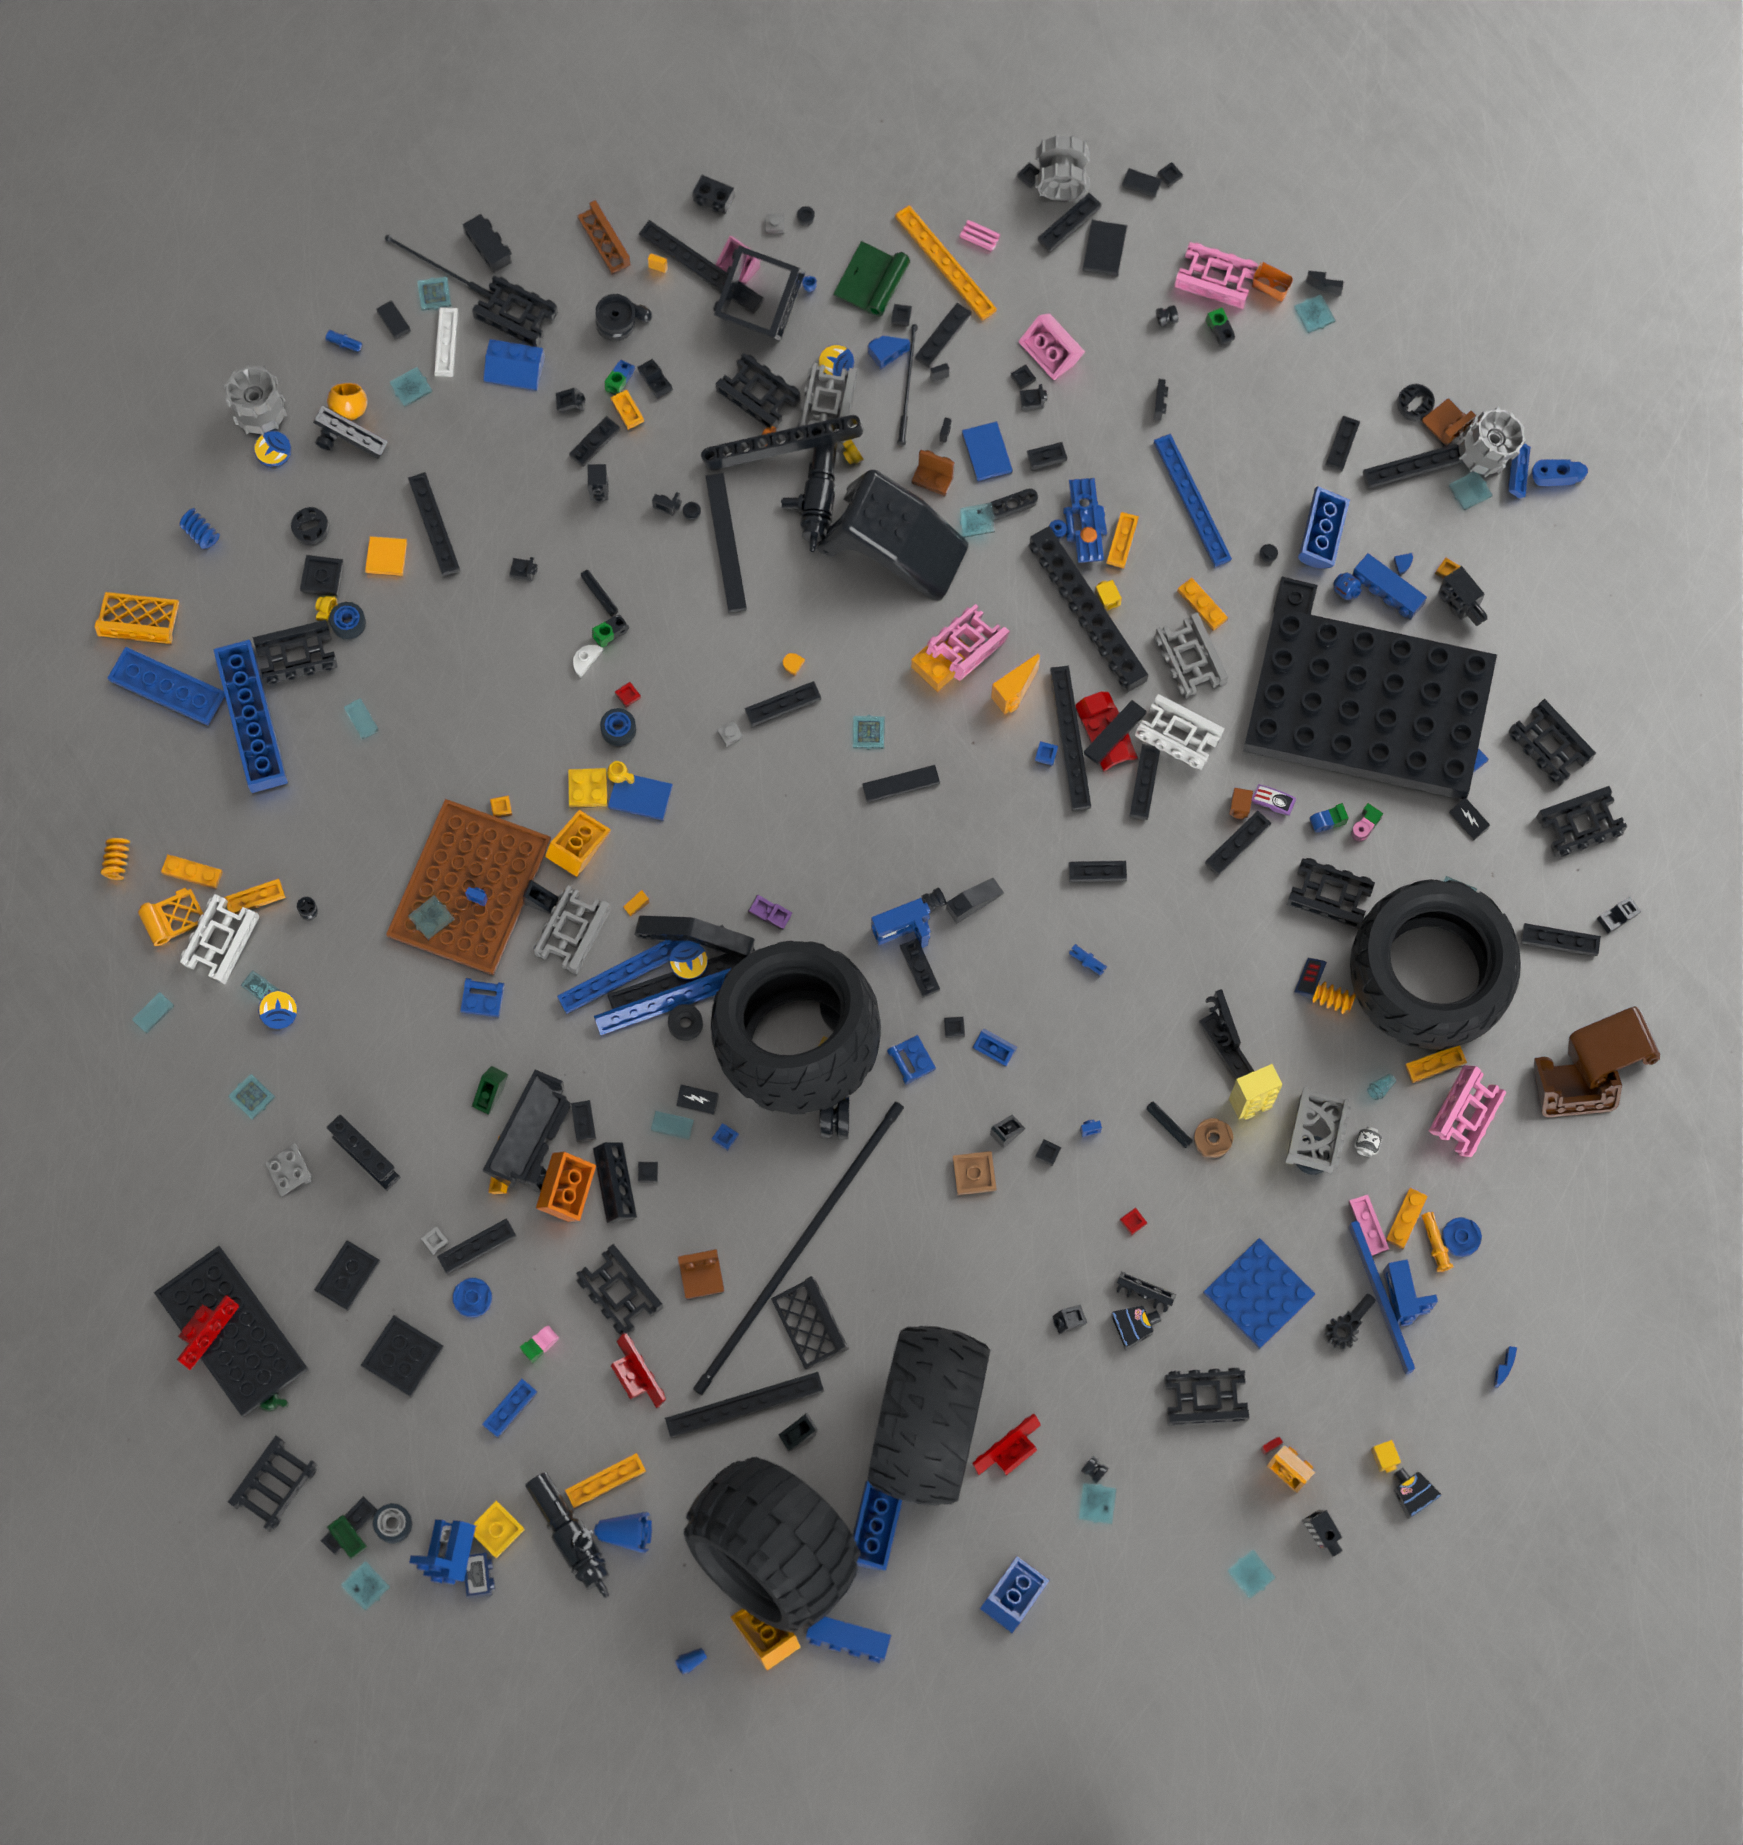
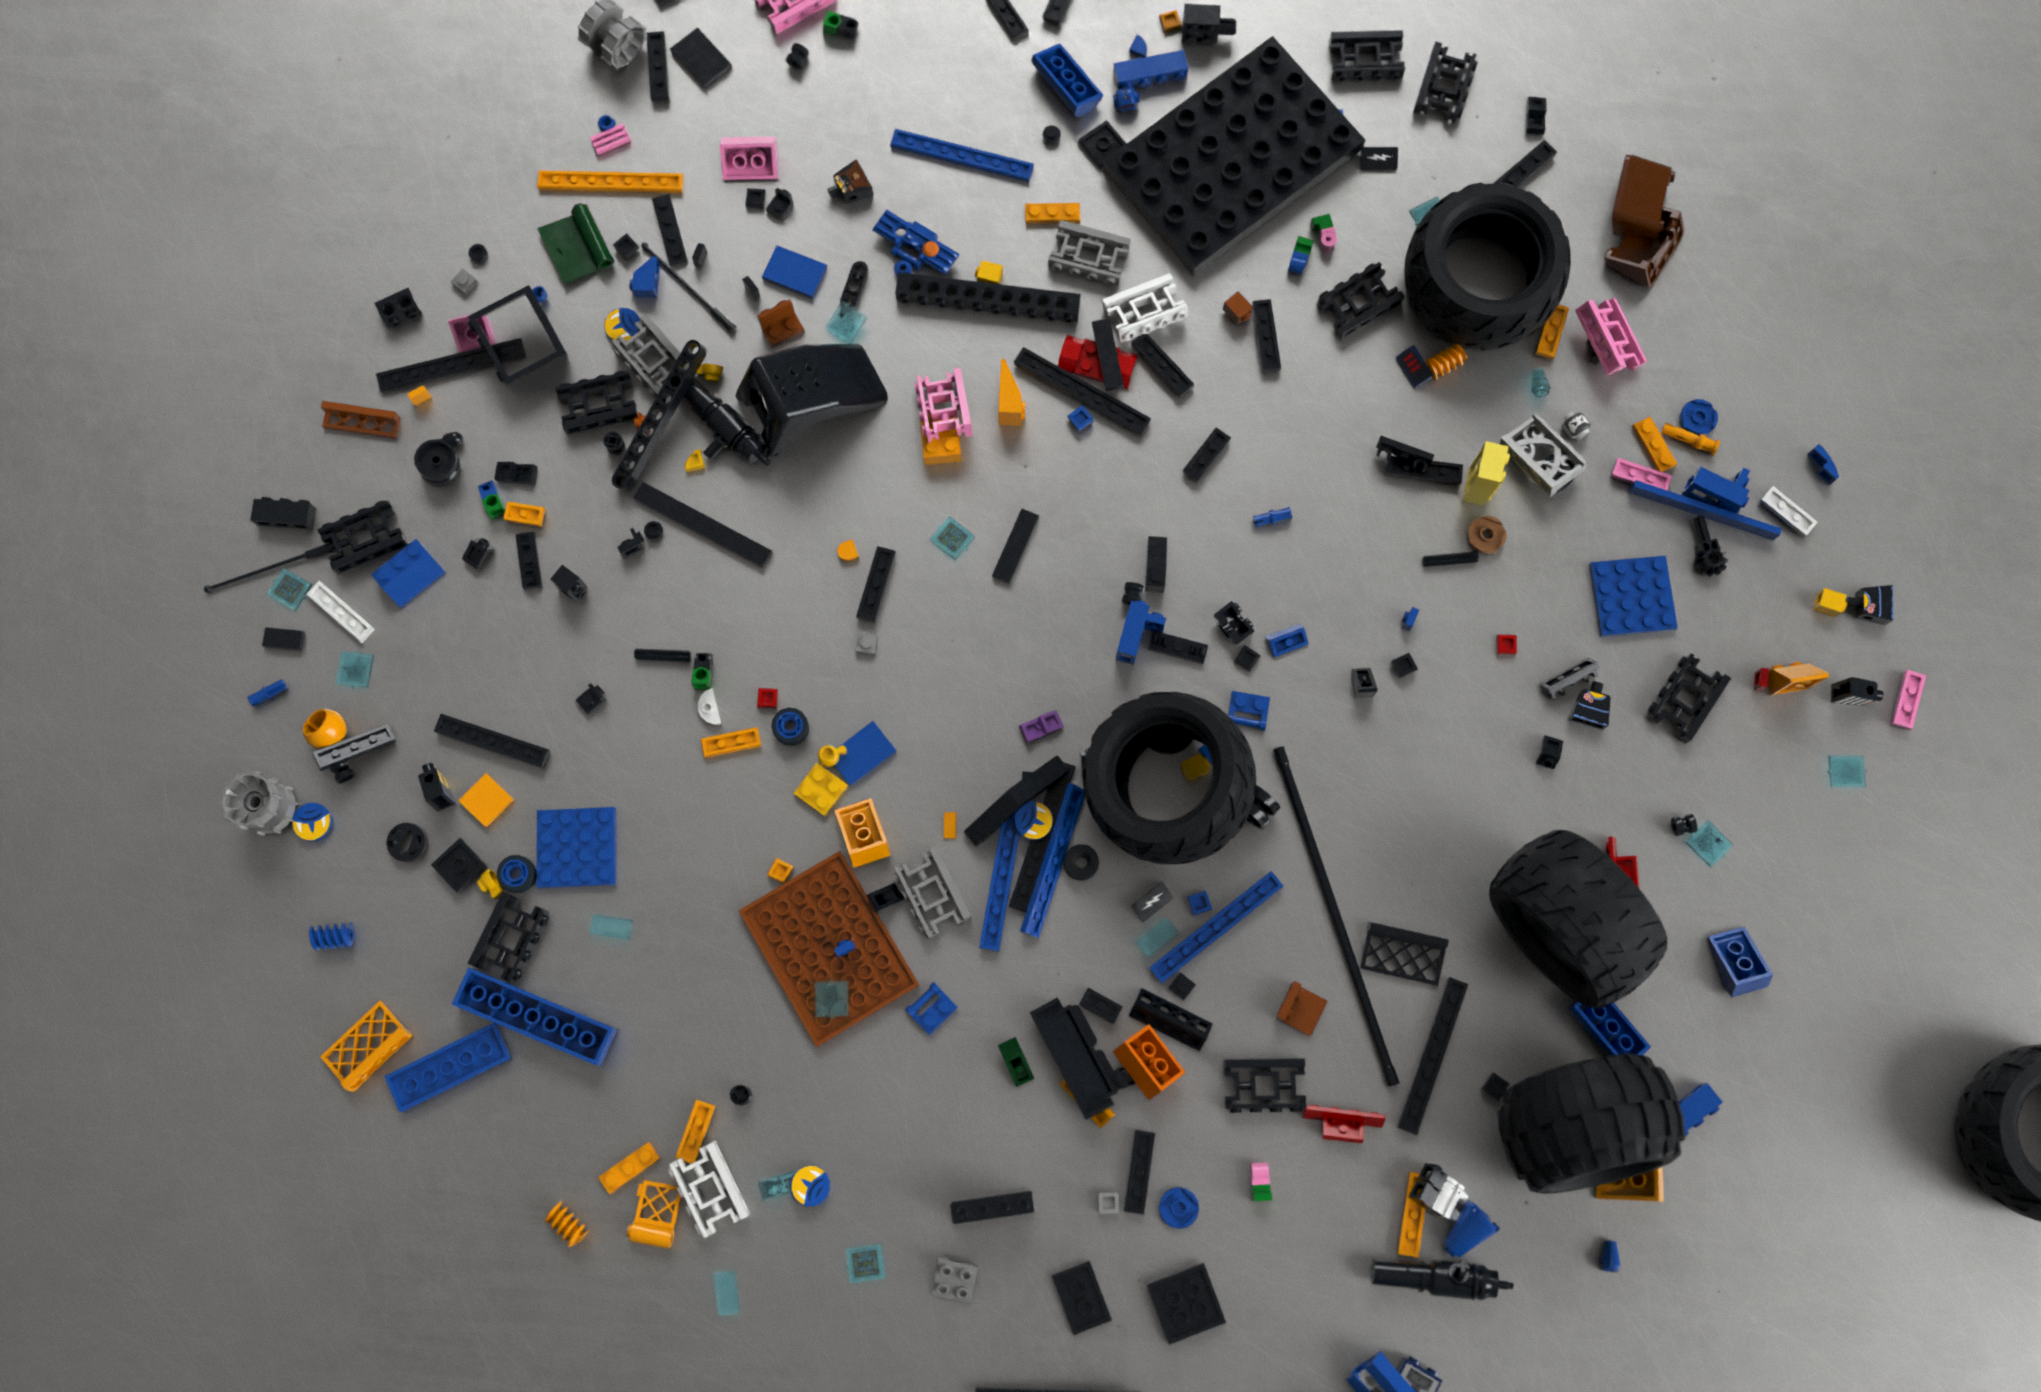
camera: 50 degrees left, 5 degrees up
yellow plate [473,1501,525,1559] -> none
blue plate [482,1379,538,1438] -> none
black slope [778,1413,818,1451] -> none
medium nougat plate [952,1151,997,1195] -> none
black tile [1017,162,1040,188] -> none
black plate [1027,442,1067,470] -> none
light orange plate [1106,512,1139,568] -> none
black plate [1154,379,1169,421] -> none
slope [1252,784,1296,816] -> none
none -> black torso [418,763,456,812]
none -> blue plate [536,807,616,889]
none -> blue plate [598,115,616,132]
none -> black wheel [603,432,625,455]
none -> yellow tile [685,449,705,472]
none -> light orange tile [701,727,762,758]
none -> torso [827,159,874,204]
none -> blue plate [1149,871,1283,984]
none -> black cylinder [1214,601,1254,645]
none -> hips [1408,1163,1468,1222]
none -> white plate [1759,486,1818,538]
none -> bright pink plate [1891,670,1926,730]

